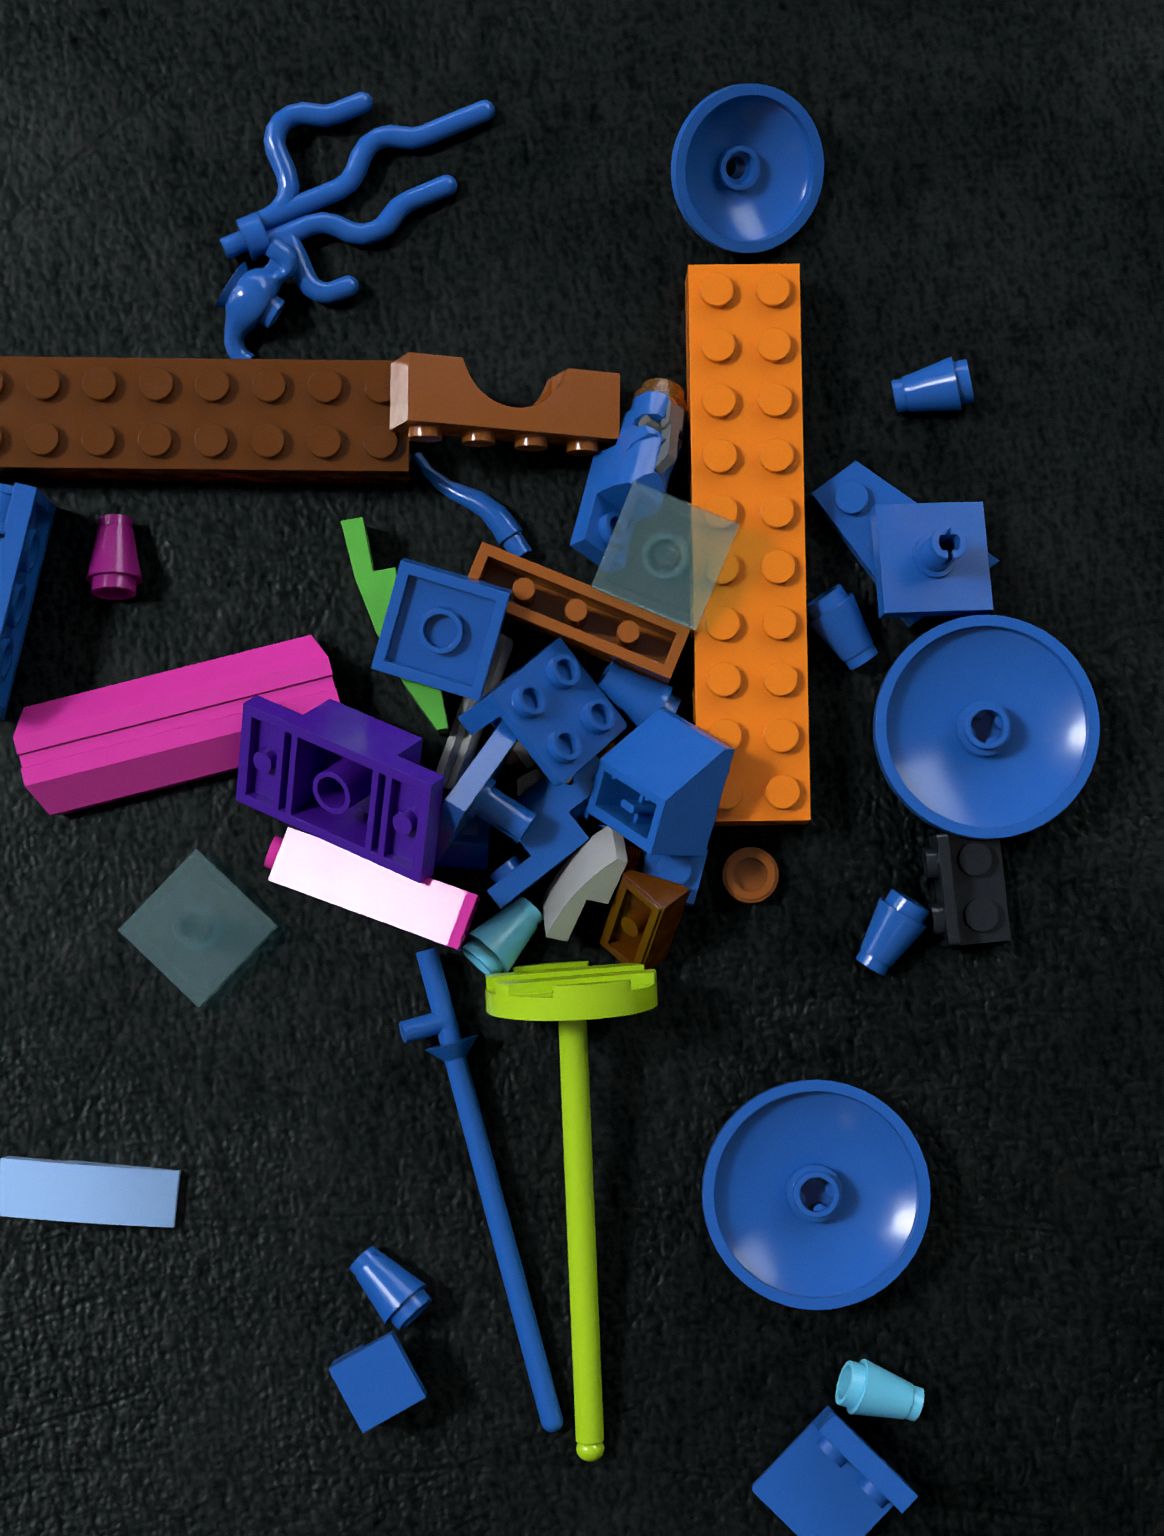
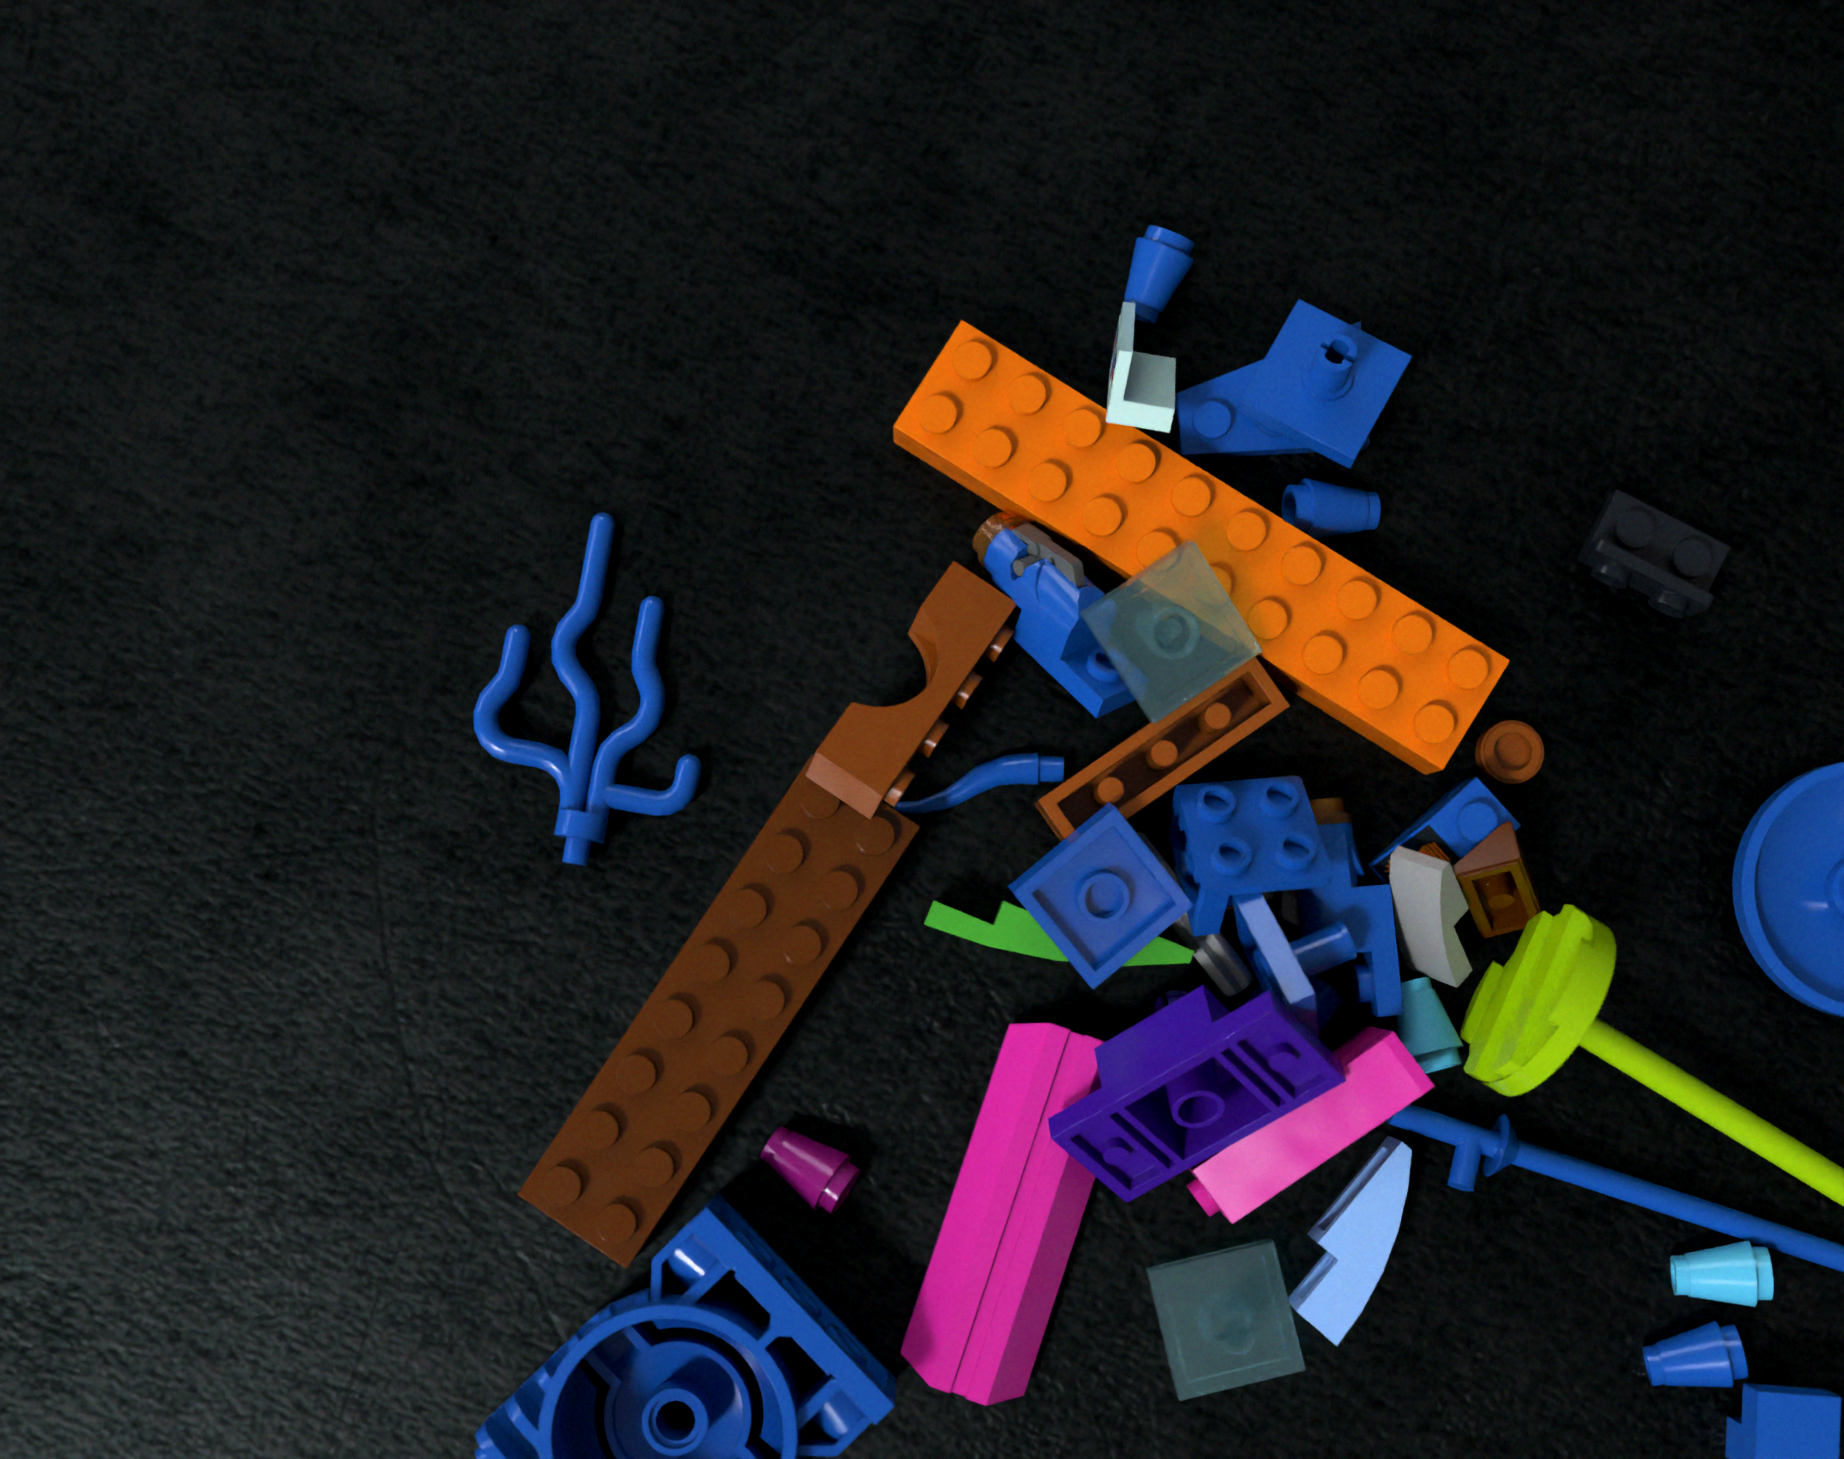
camera: 50 degrees left, 0 degrees up
blue piece [216,236,298,359] -> none
blue slope [586,708,735,856] -> none
blue cone [596,661,681,728] -> none
blue dish [671,83,824,253] -> none
blue cone [856,888,930,975] -> none
blue dish [873,615,1100,840] -> none
none -> light aqua panel [1106,302,1176,433]
none -> light blue slope [1286,1135,1412,1346]
none -> medium azure cone [1670,1240,1774,1307]

